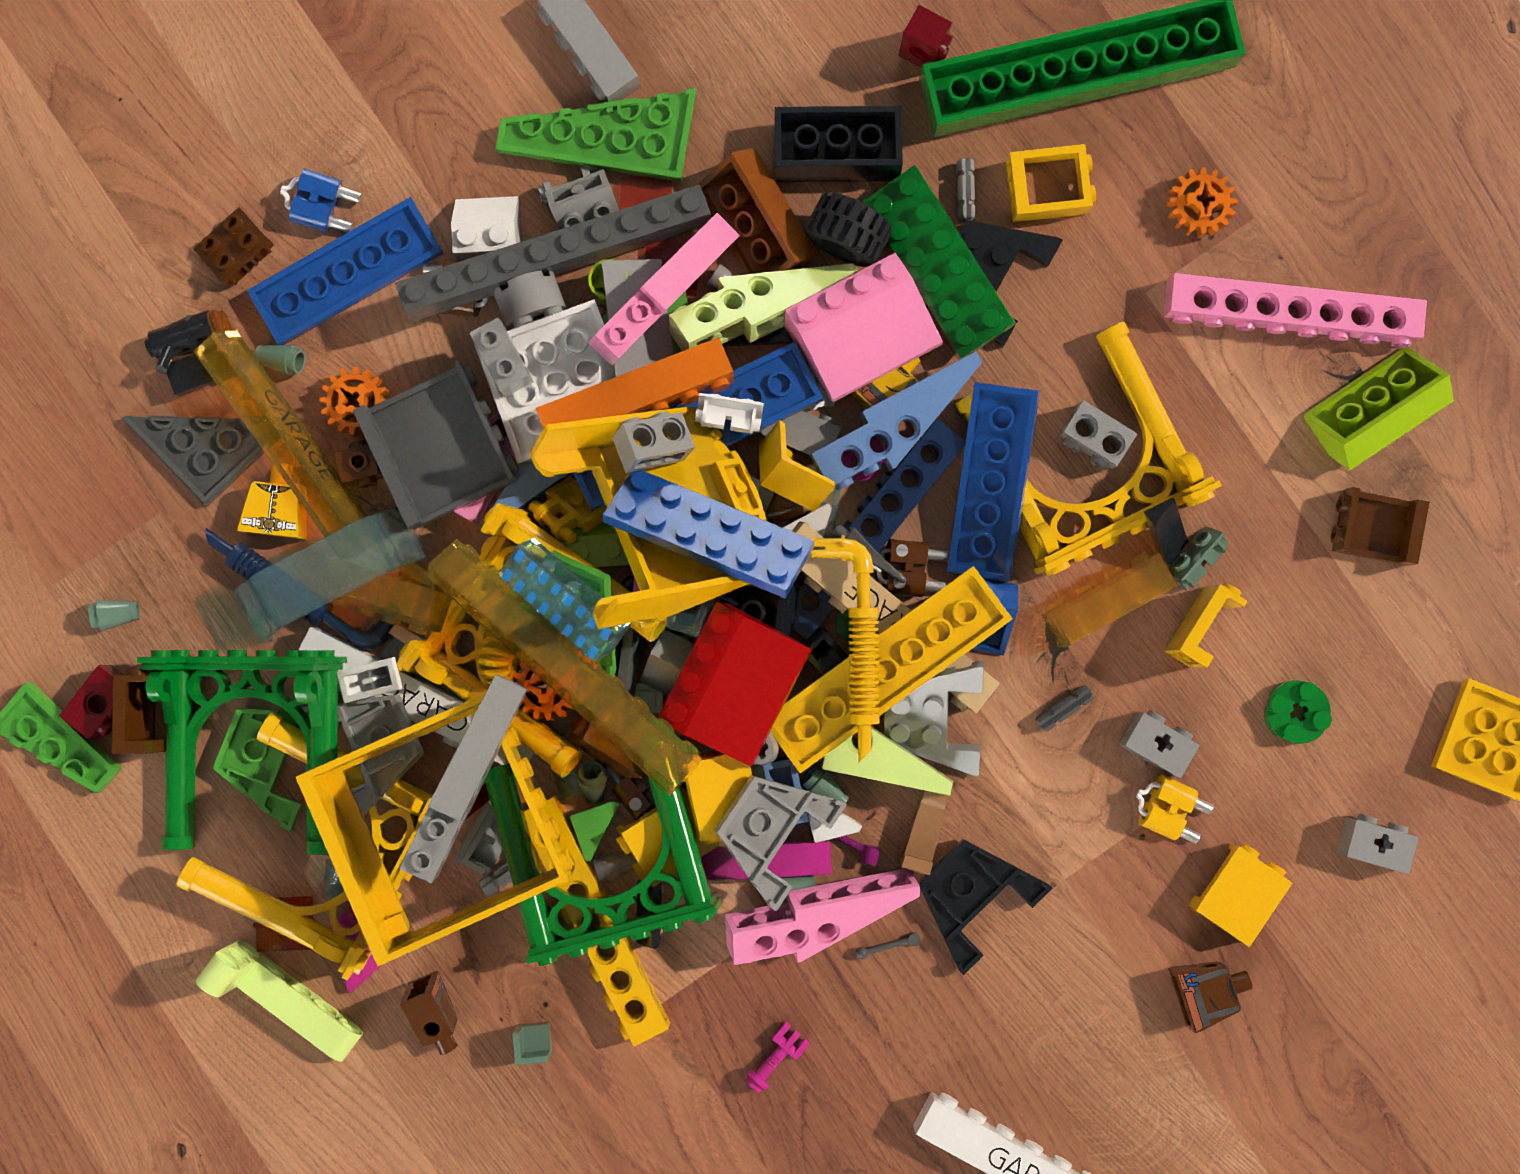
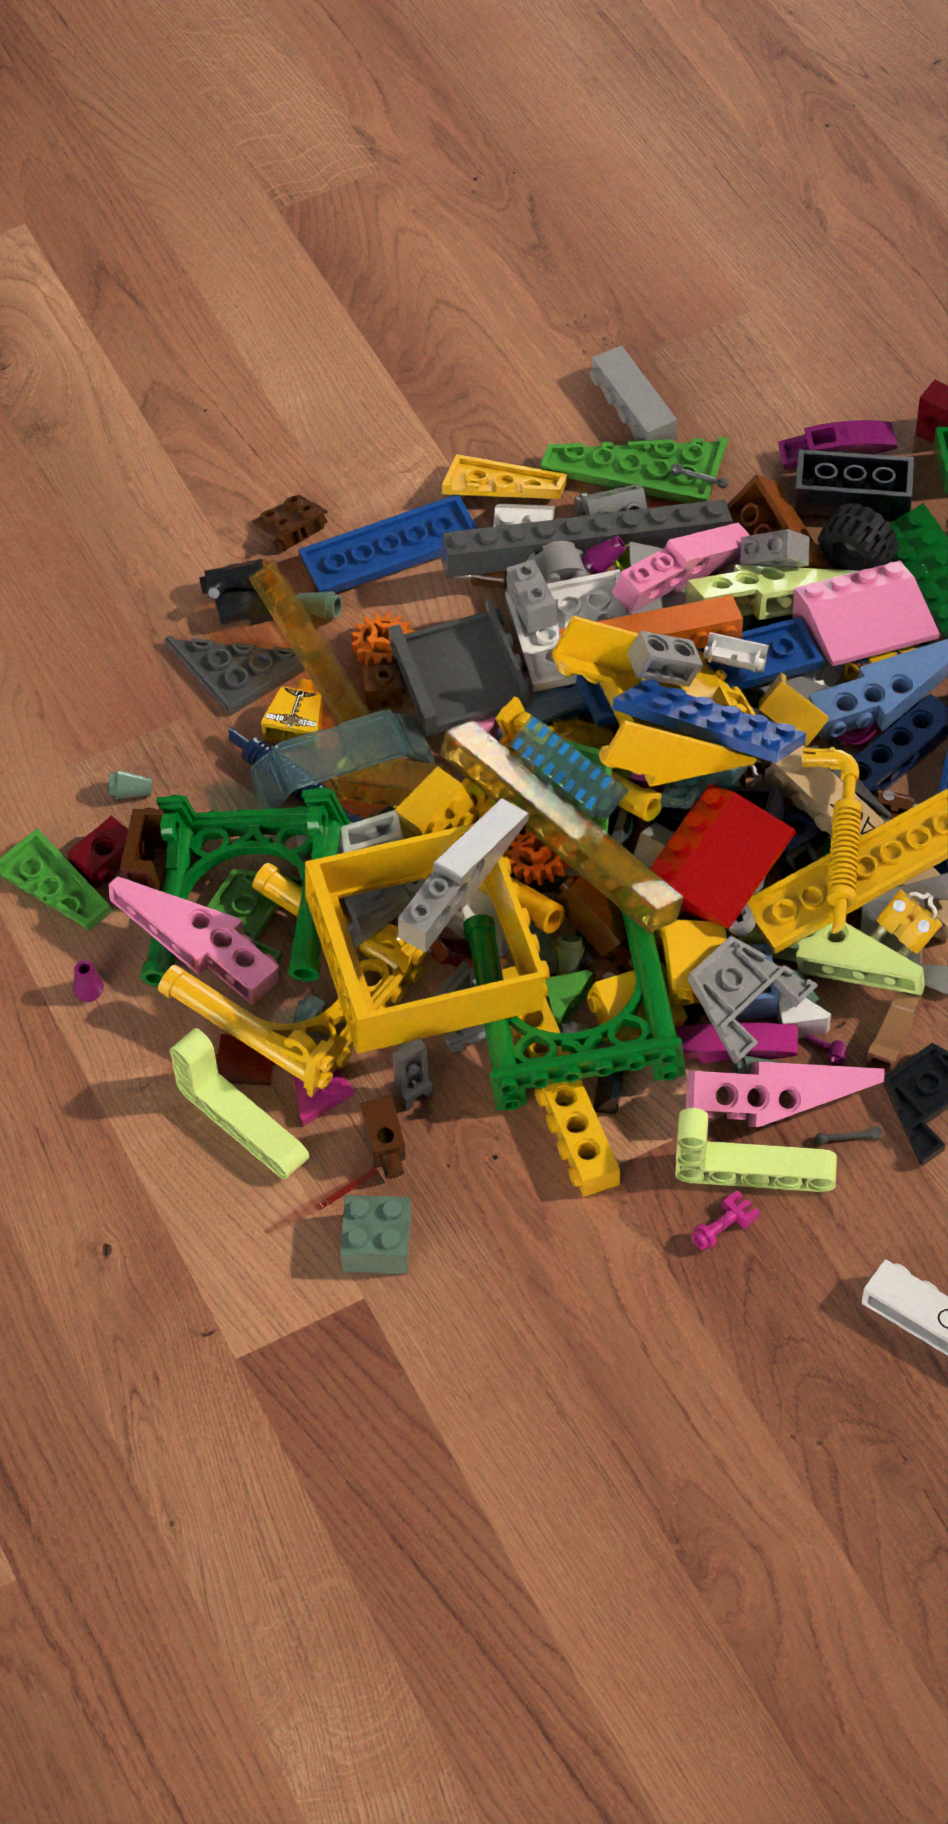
camera: 10 degrees right, 30 degrees down
blue piece [280,168,362,233] -> none
sand green panel [513,1021,552,1066] -> none
none -> magenta cone [72,960,104,1002]
none -> bright pink brick [109,876,279,1006]
none -> clear red piece [316,1168,377,1210]
none -> sand green brick [340,1195,412,1274]
none -> dark grey plate [392,1038,433,1110]
none -> yellow brick [395,766,479,836]
none -> yellow wing [442,454,567,499]
none -> magenta cone [582,535,627,575]
none -> dark grey hinge [671,463,728,488]
none -> yellowish green beam [675,1108,837,1192]
none -> light grey brick [740,529,809,568]
none -> magenta slope [778,420,898,471]
none -> yellow piece [870,889,942,958]

